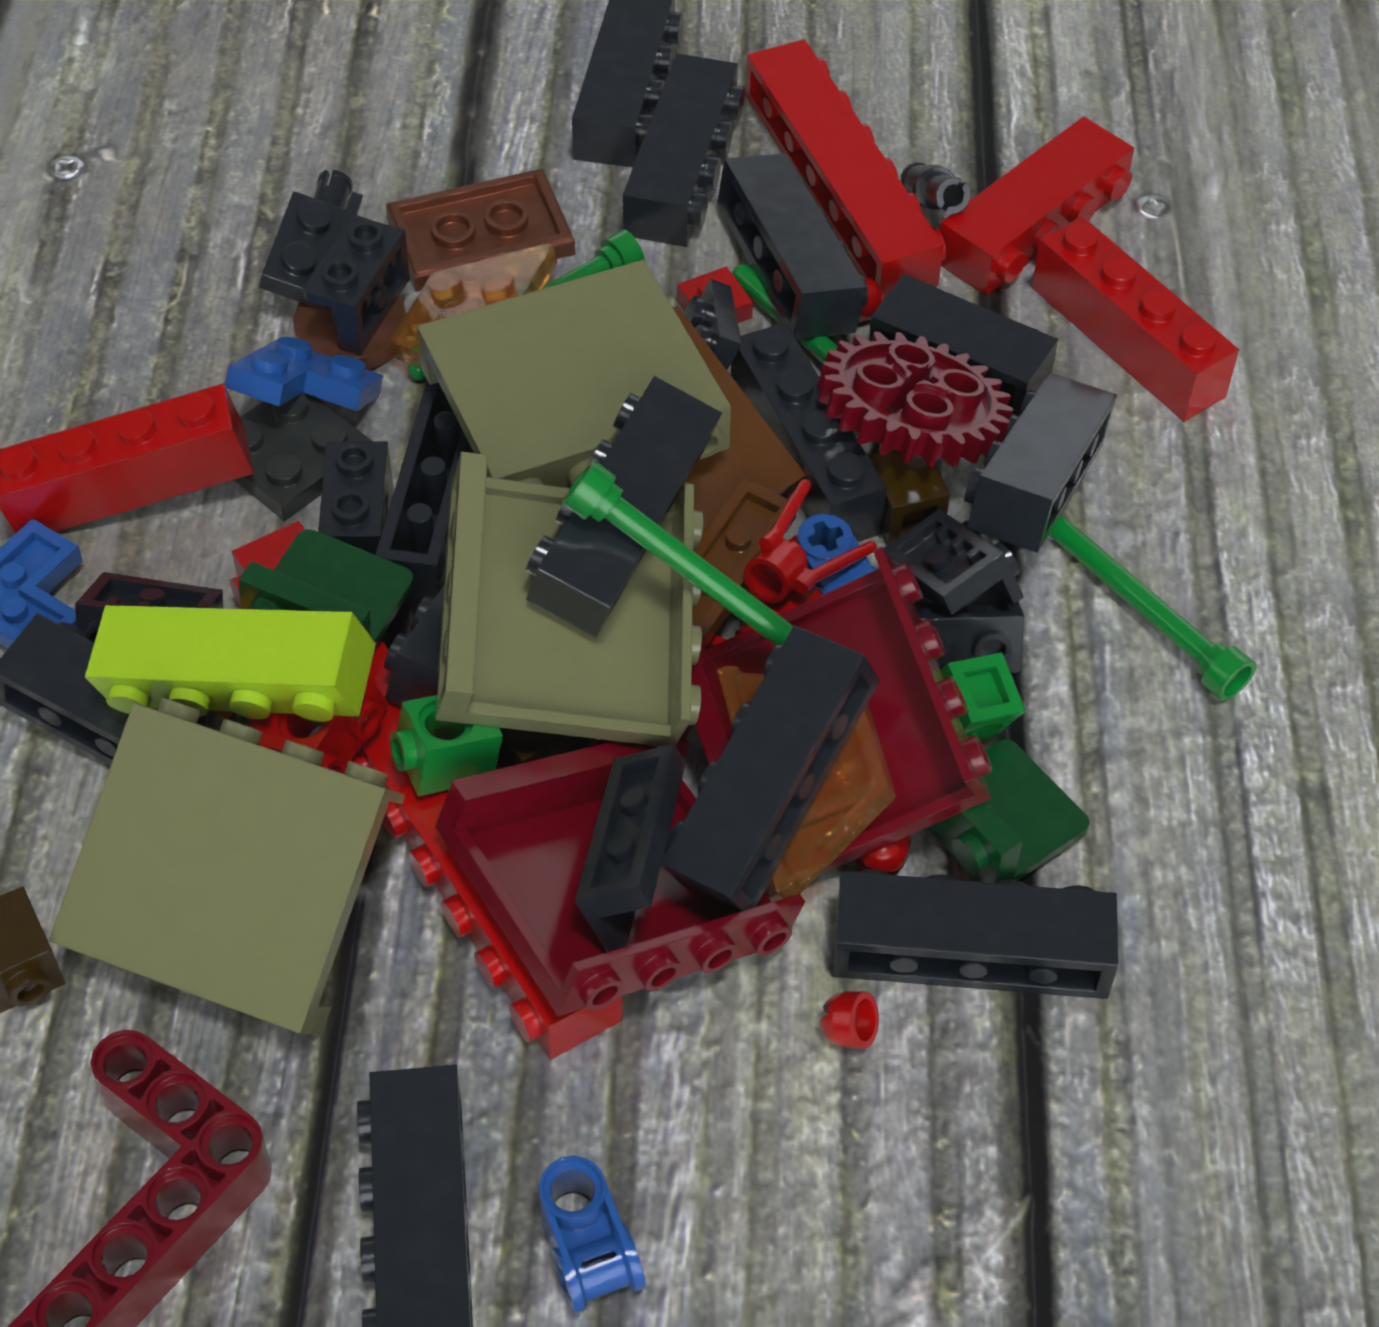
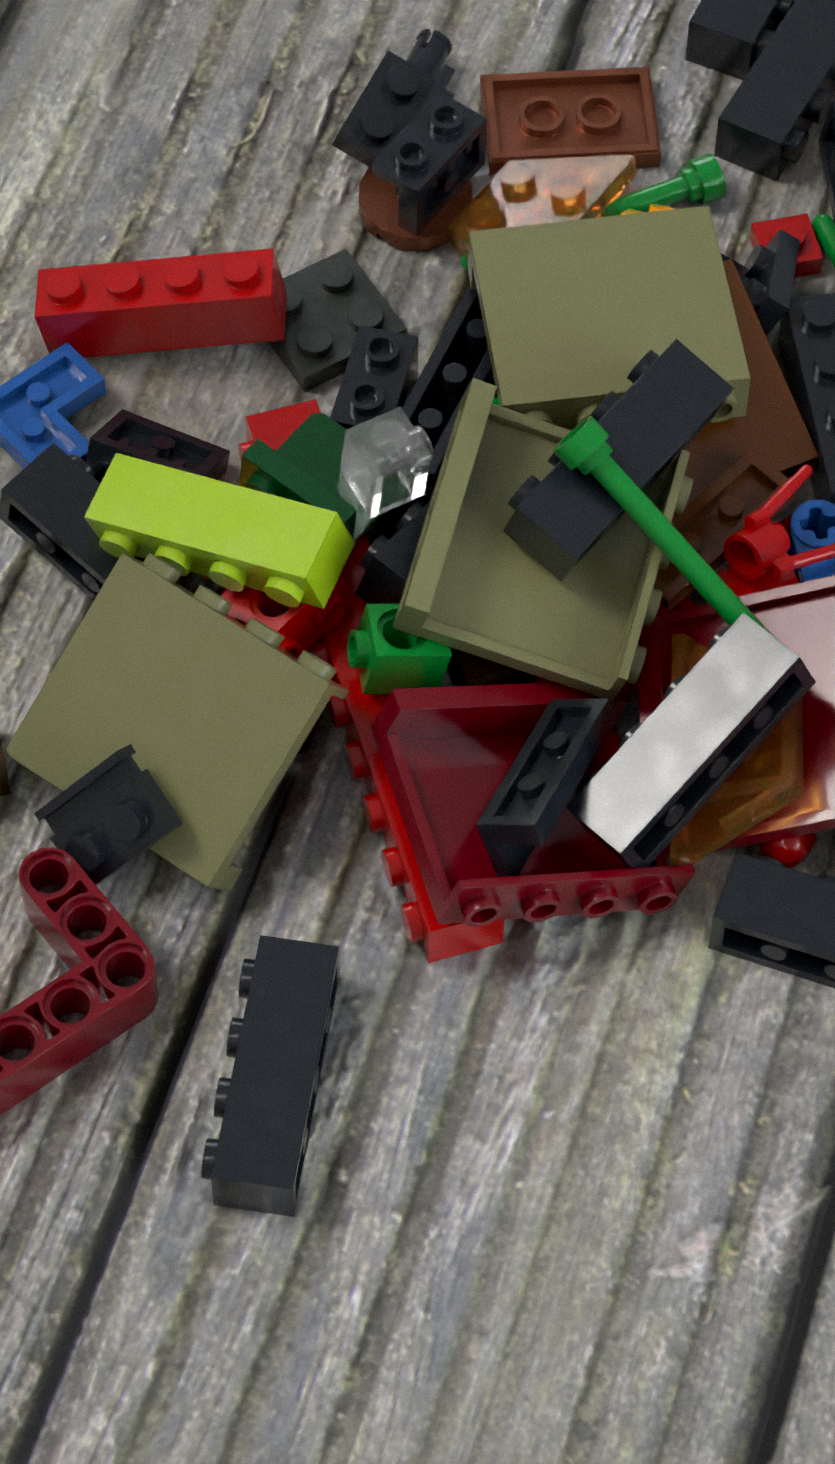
camera: 15 degrees right, 5 degrees up
blue plate [225,337,384,411] -> none
blue piece [539,1156,646,1314] -> none
red hinge [819,991,879,1048] -> none
none -> black plate [34,744,183,886]
none -> clear brick [340,407,433,518]

